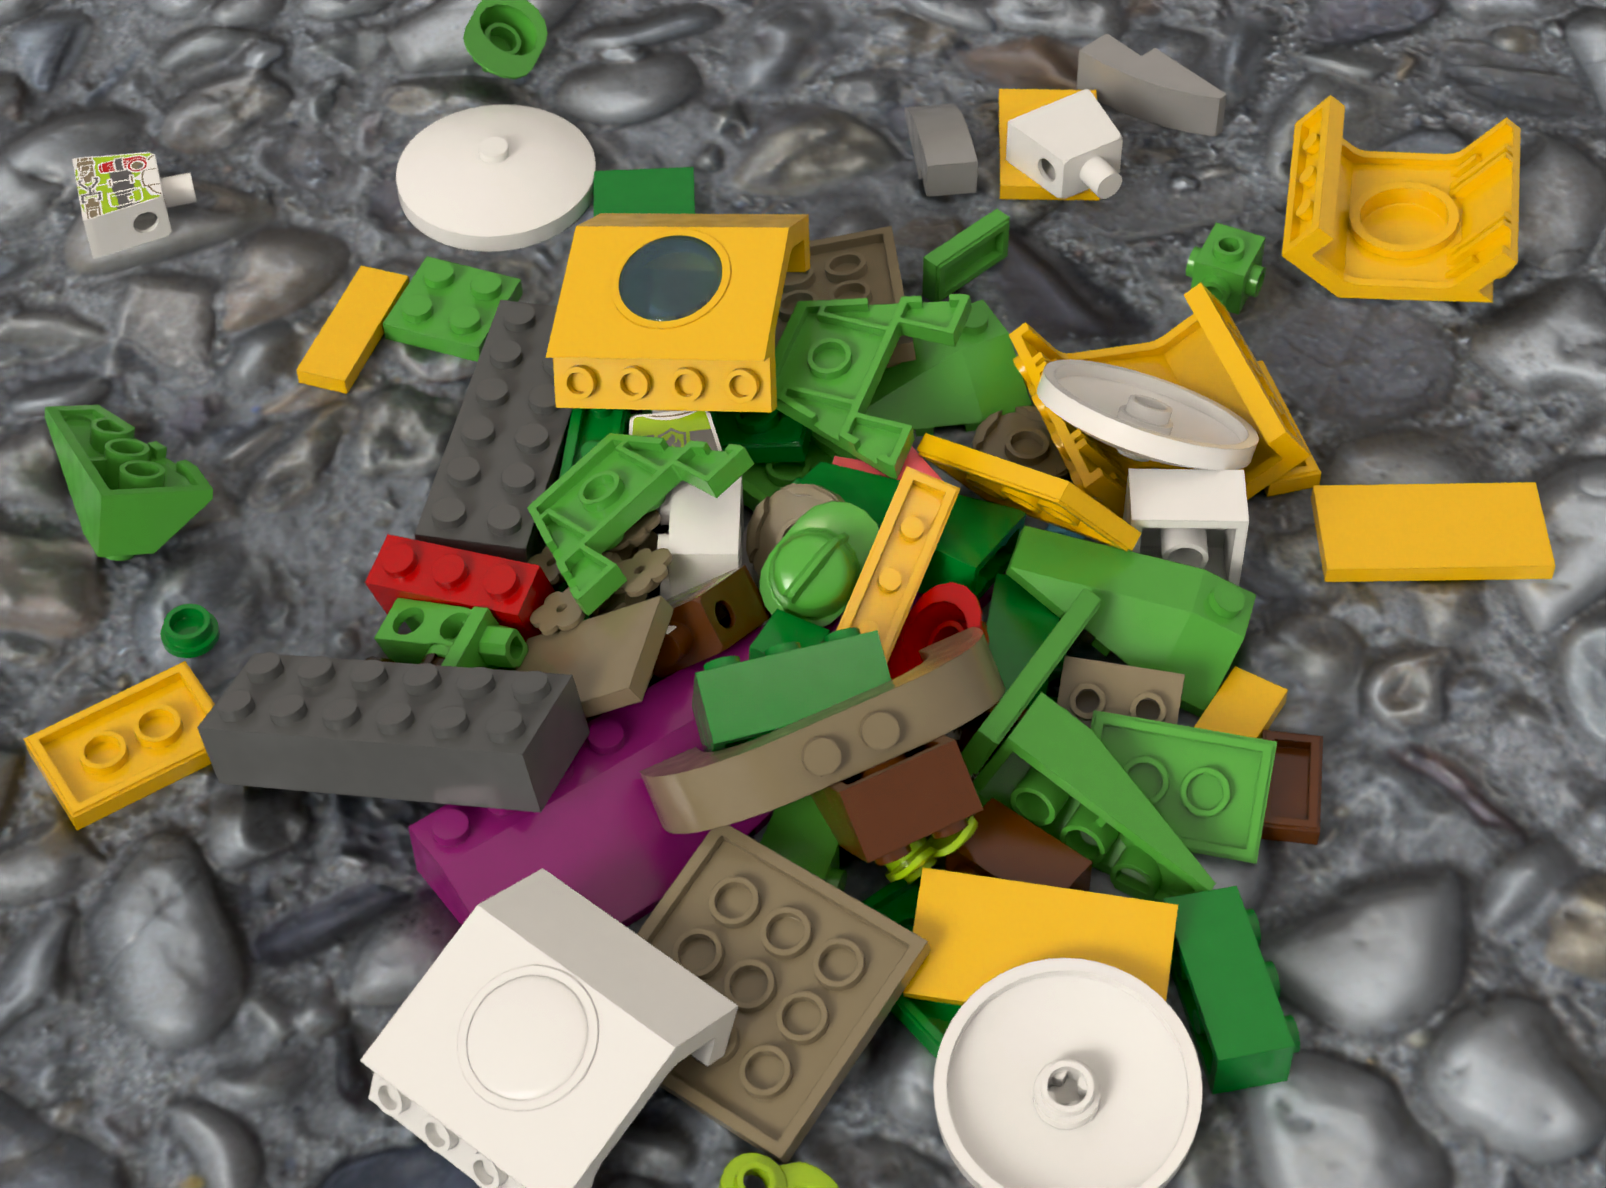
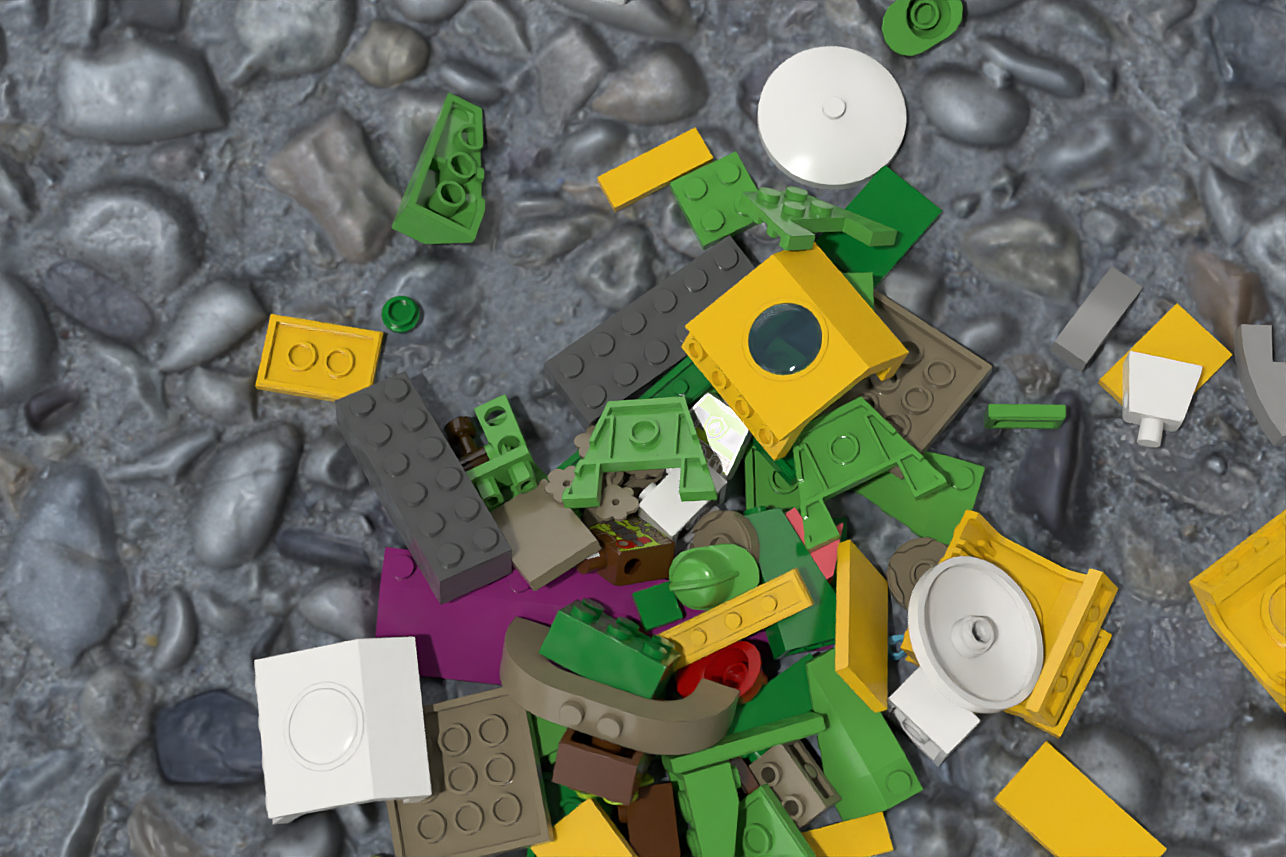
camera: 40 degrees right, 25 degrees up
red brick [365,534,555,642] -> none
bright green brick [1186,222,1266,315] -> none
none -> bright green wing [739,186,897,251]

